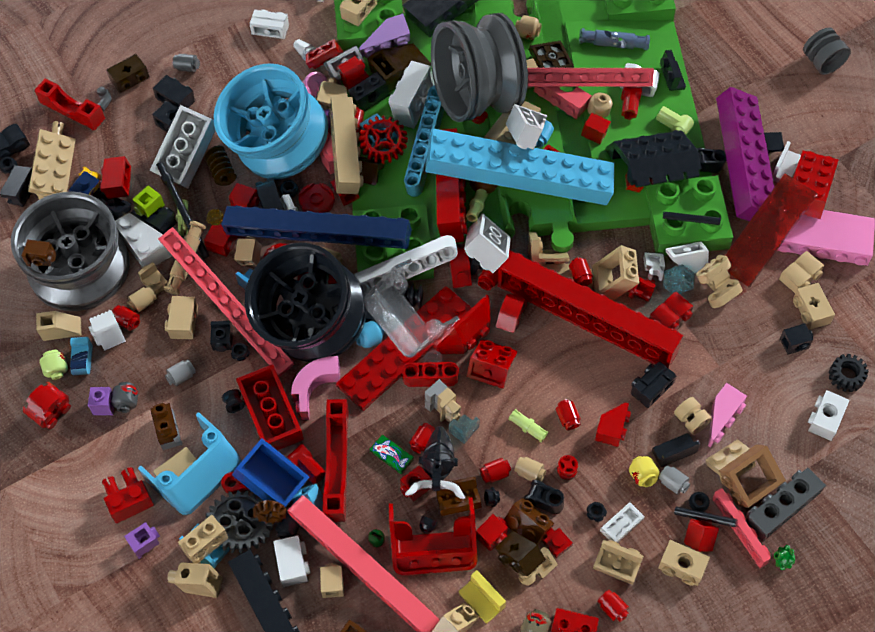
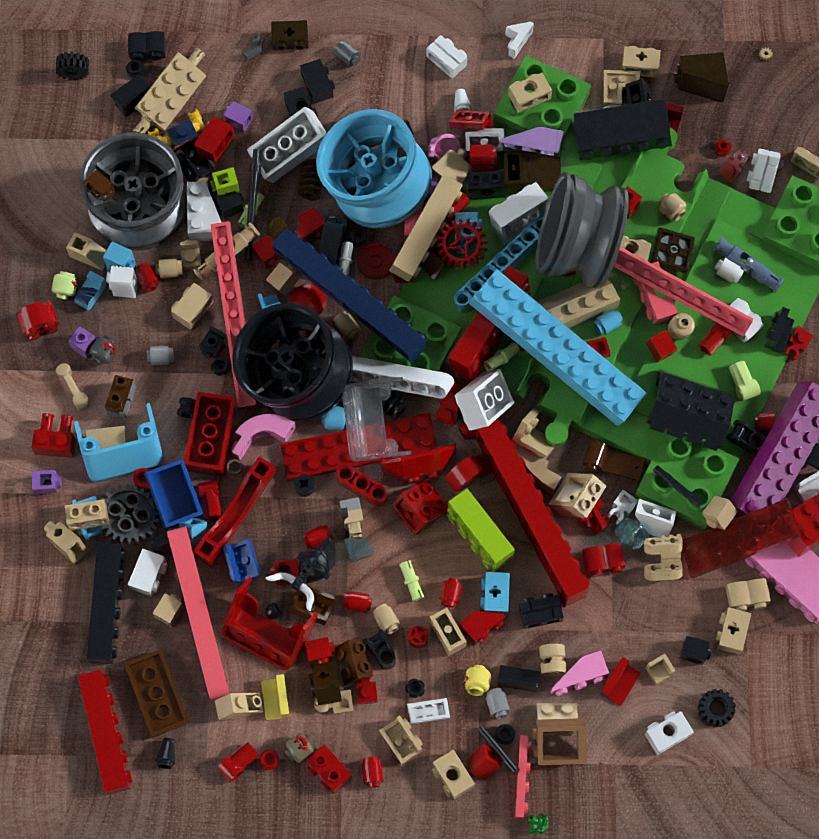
camera: 30 degrees right, 10 degrees up
red arch [34,78,105,131] -> none
reddish brown gear [253,500,287,524] -> none
green hinge [368,529,385,547] -> none
tile [370,434,414,474] -> none
black plate [484,487,500,507] -> none
white wedge [506,104,547,150] -> none
red brick [569,257,593,286] -> none
dark grey brick [746,468,826,542] -> none
none -> tan bar [56,363,90,411]
none -> medium azure brick [103,242,137,271]
none -> medium lavender brick [223,101,253,133]
none -> blue bracket [223,539,262,584]
none -> dark tan plate [225,459,244,478]
none -> black wheel [294,474,314,497]
none -> tan brick [429,608,467,656]
none -> lime brick [447,488,515,572]
none -> medium azure brick [480,572,510,616]
none -> reddish brown door [583,441,645,481]
none -> red panel [600,657,641,706]
none -> tan panel [645,654,675,685]
none -> tan brick [702,495,737,530]
none -> white brick [714,258,744,284]
none -> red hat [755,411,775,432]
none -> red plate [783,325,813,361]

